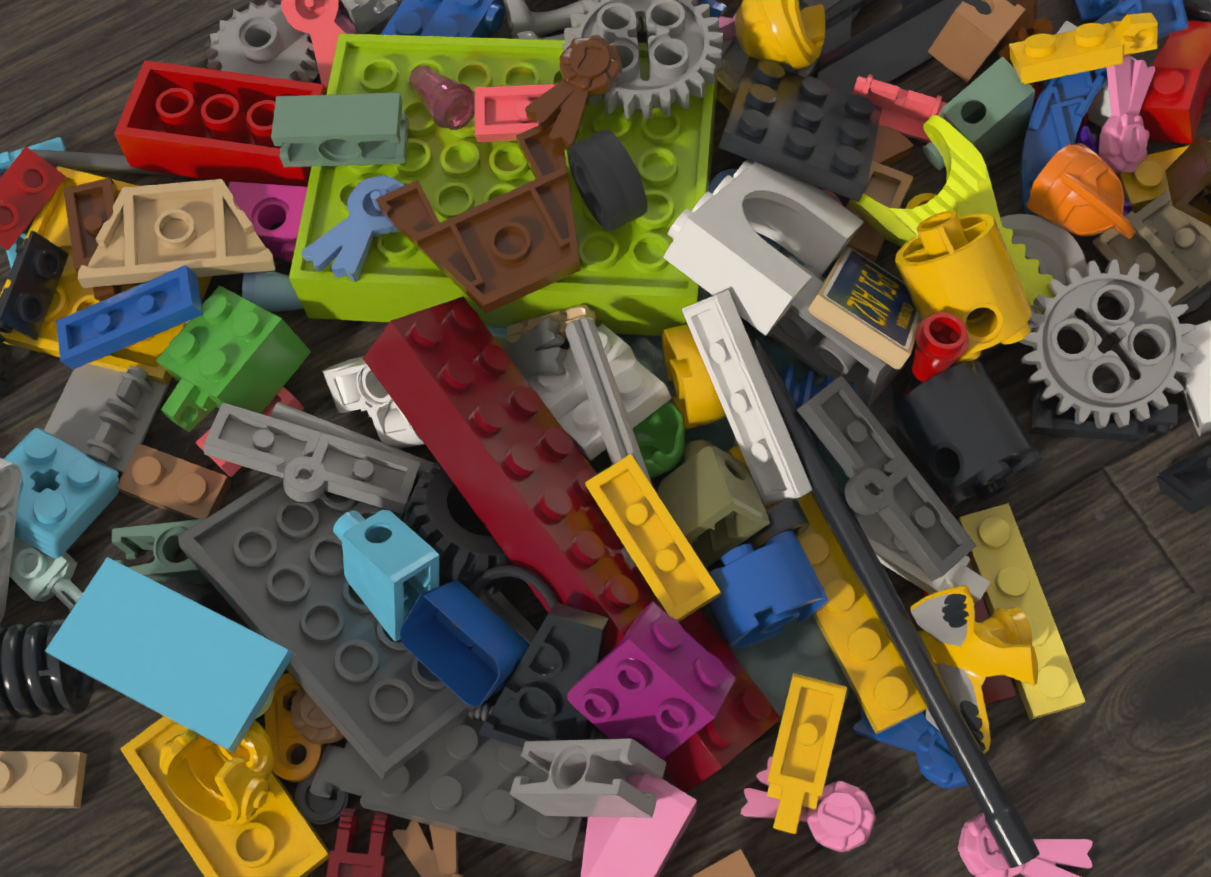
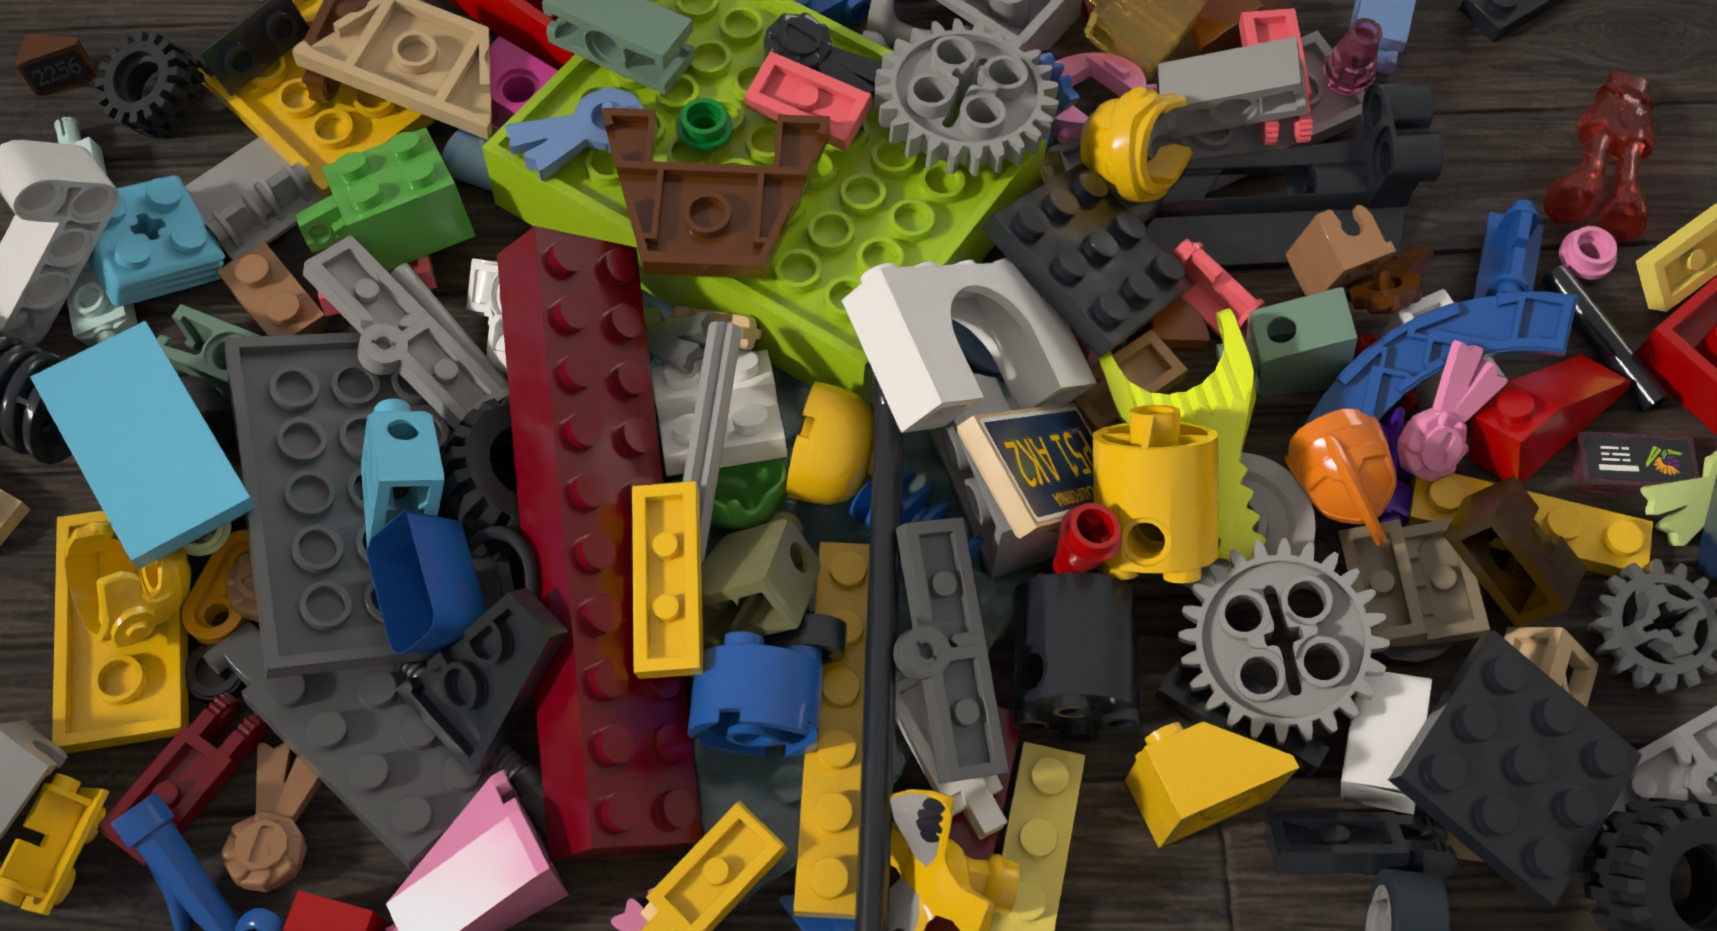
camera: 20 degrees right, 5 degrees down
blue plate [56,265,203,370] -> none
clear pink cone [409,65,475,130] -> none
light grey piece [510,739,666,818] -> none
reddish brown piece [525,35,622,148] -> none
black tyre [567,130,648,231] -> none
magenta bracket [567,601,736,759] -> none
white tile [682,290,812,505] -> none
yellow hinge [1009,13,1158,84] -> none
none -> green plate [676,98,733,153]
none -> black piece [764,12,882,99]
none -> yellow slope [1125,722,1299,848]

